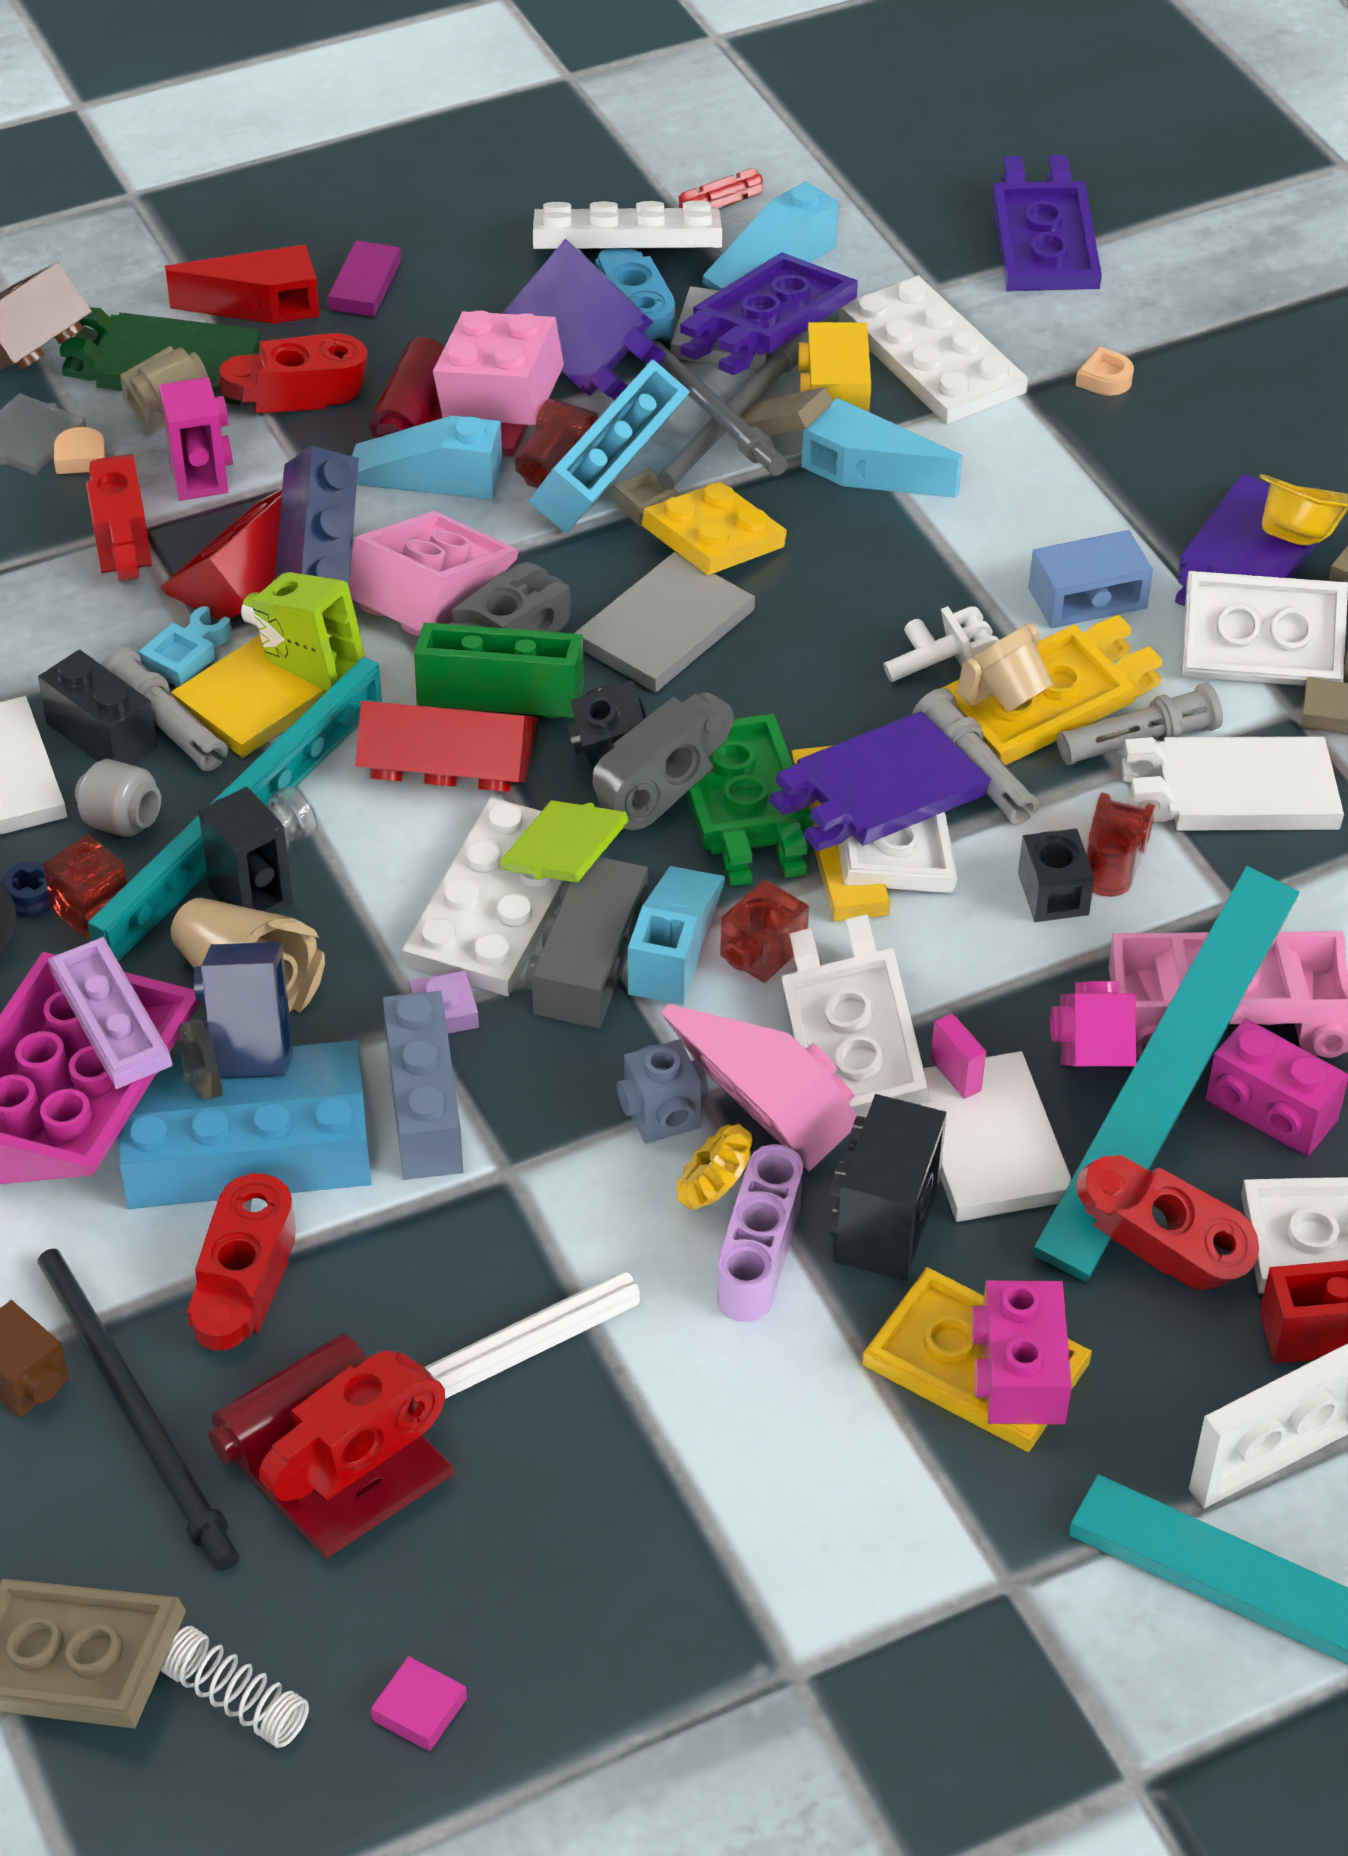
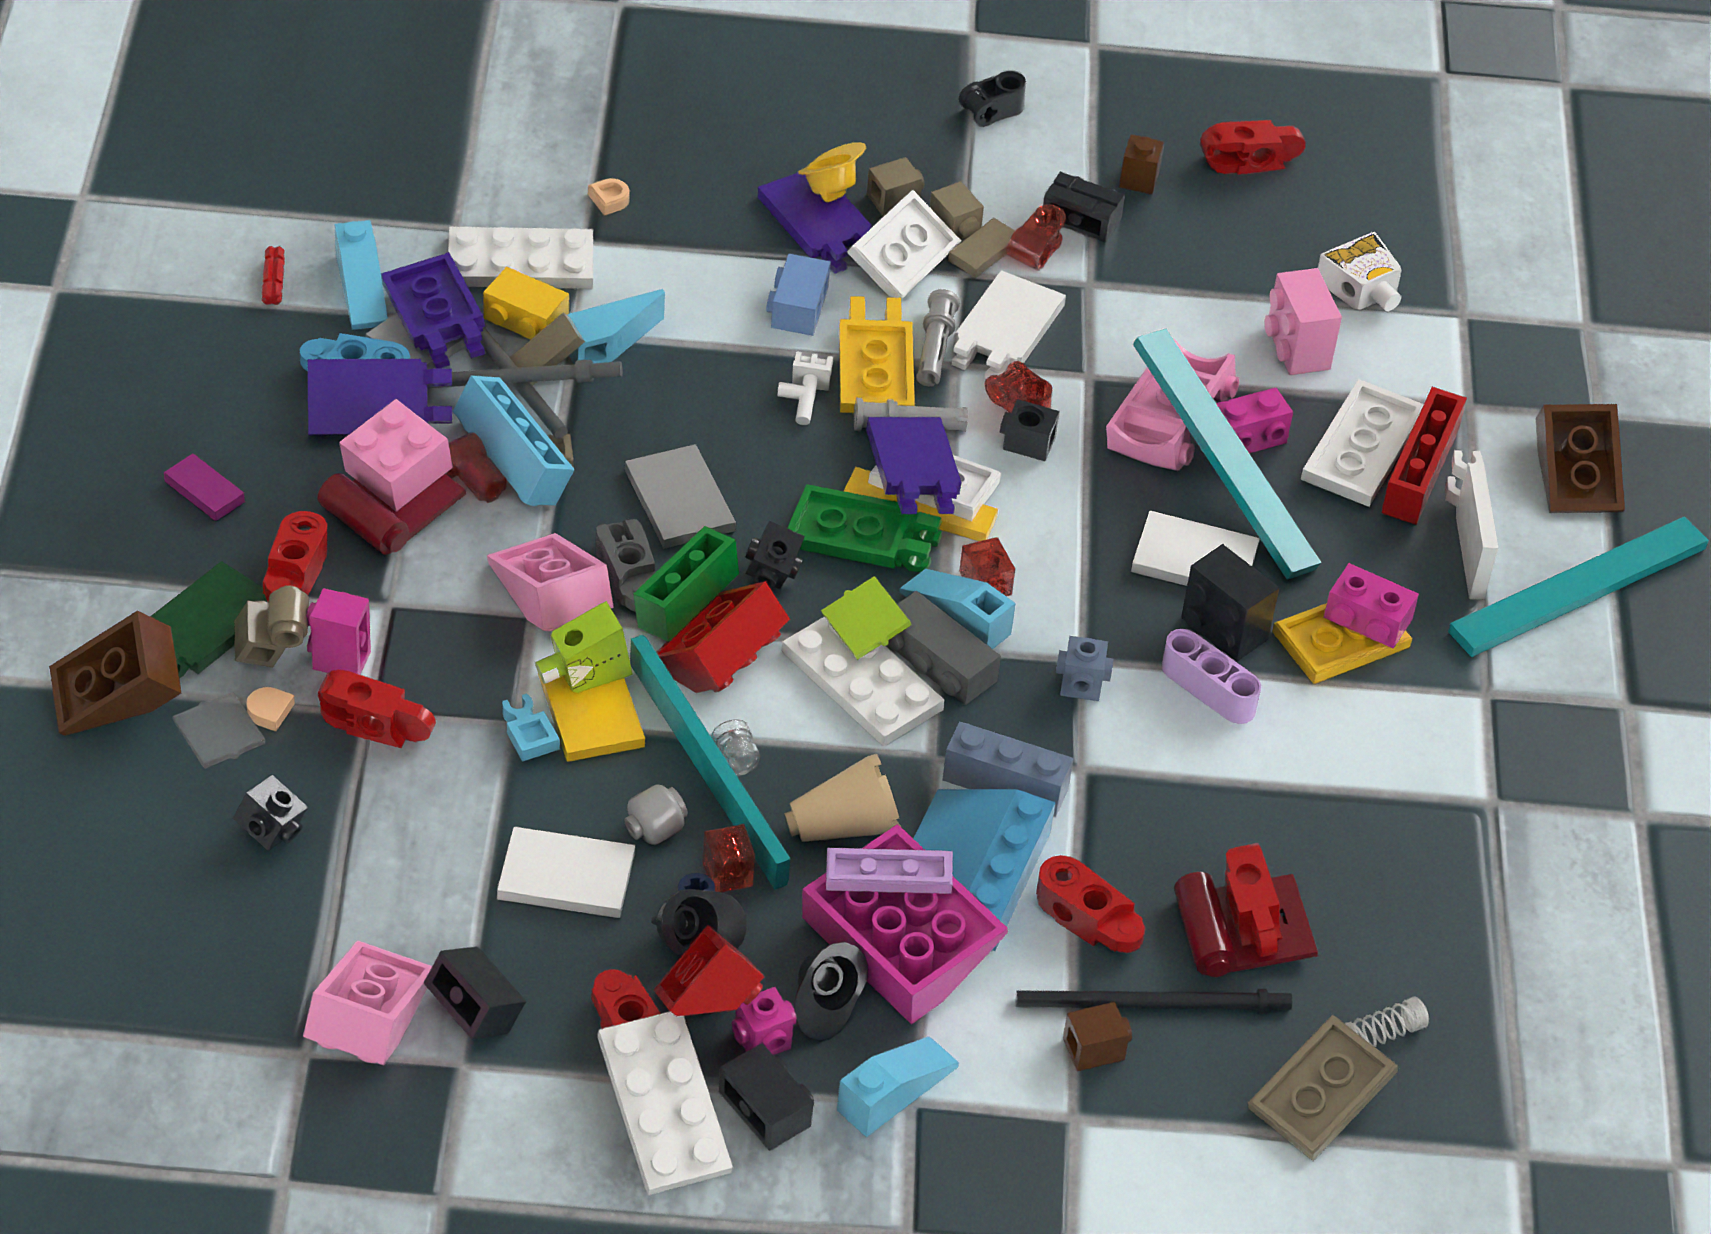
camera: 65 degrees left, 0 degrees up
black brick [38,649,158,765] -> none
light grey pin [101,647,228,771] -> none
red slope [160,488,282,620] -> none
red slope [165,244,320,324] -> none
clear smoke tile [178,1020,223,1100] -> none
brick [194,941,293,1078] -> none
black brick [198,786,293,914] -> none
dark blue brick [274,445,359,586] -> none
medium azure slope [352,416,503,500] -> none
dark pink tile [371,1656,467,1752] -> none
lavender plate [409,970,479,1034] -> none
white axle [424,1272,640,1399] -> none
white plate [533,201,722,249] -> none
dark grey piece [592,692,734,831] -> none
yellow plate [641,481,787,575] -> none
bright pink slope [660,1004,857,1172] -> none
yellow gear [676,1124,752,1210] -> none
white tile [781,914,931,1117] -> none
dark pink tile [931,1013,986,1099] -> none
tan piece [957,623,1053,712] -> none
dark purple tile [992,155,1102,291] -> none
dark pink brick [1050,981,1136,1066] -> none
red piece [1076,1154,1259,1290] -> none

